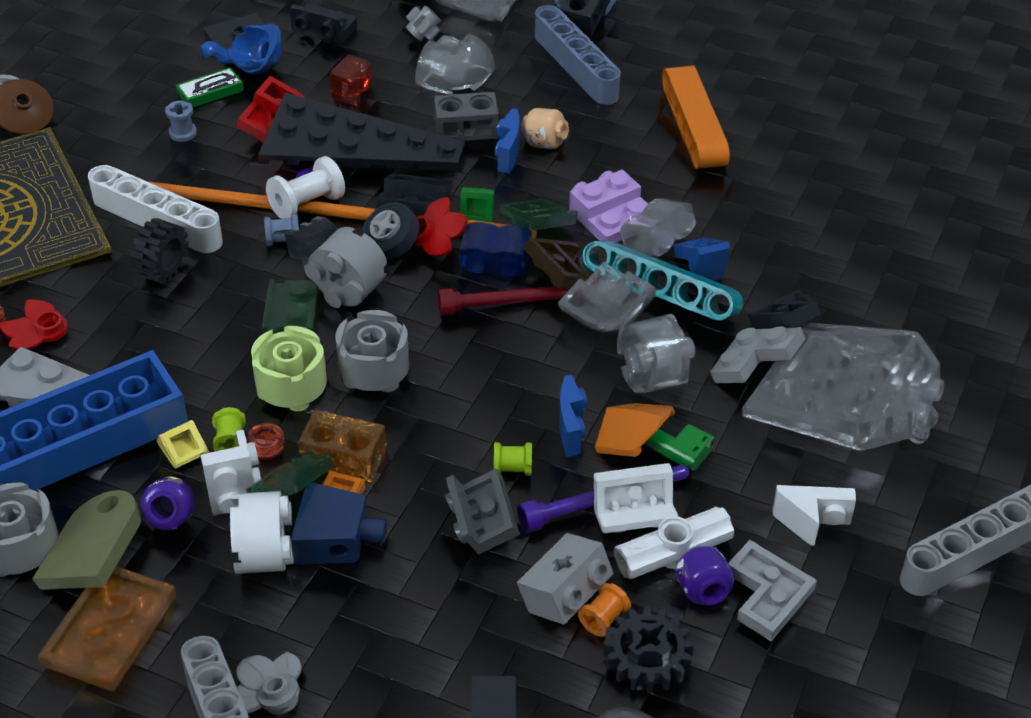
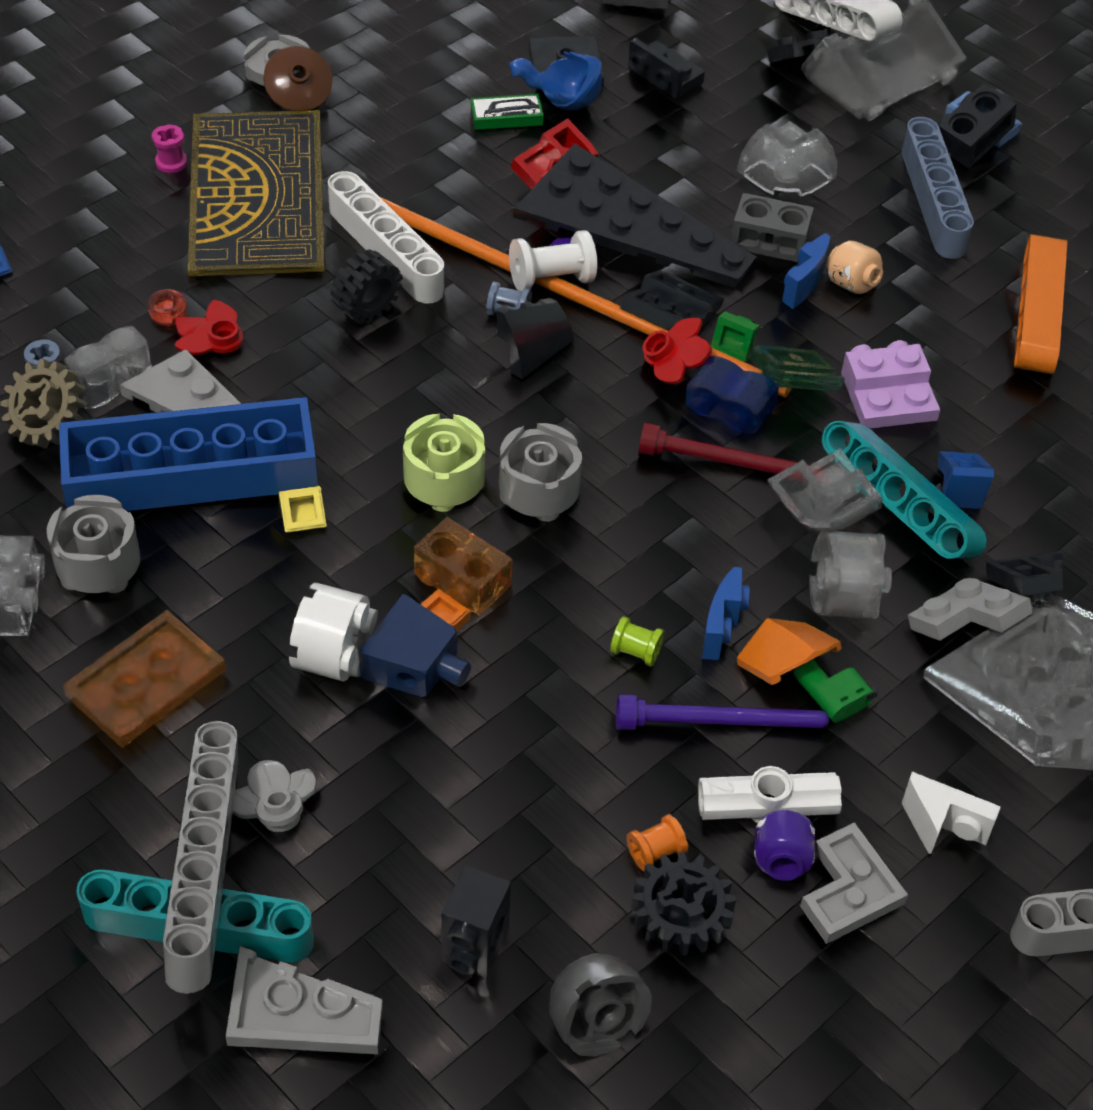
camera: 20 degrees right, 5 degrees up
olive tile [32,490,142,590] -> none
dark purple head [140,477,196,531] -> none
sand blue bush [165,101,197,142] -> none
white bracket [201,430,263,516] -> none
lime bush [212,407,246,451] -> none
clear green plate [246,450,334,496] -> none
clear red tile [247,423,285,459] -> none
clear green plate [262,279,320,334] -> none
light grey brick [304,227,387,308] -> none
clear red brick [329,55,372,106] -> none
black wheel [361,202,420,260] -> none
light grey gear [406,5,441,42] -> none
dark grey bracket [446,468,520,555] -> none
light grey brick [517,533,614,625] -> none
dark brown wing [523,237,590,290] -> none
white bracket [594,463,678,533] -> none
clear brick [620,198,696,256] -> none

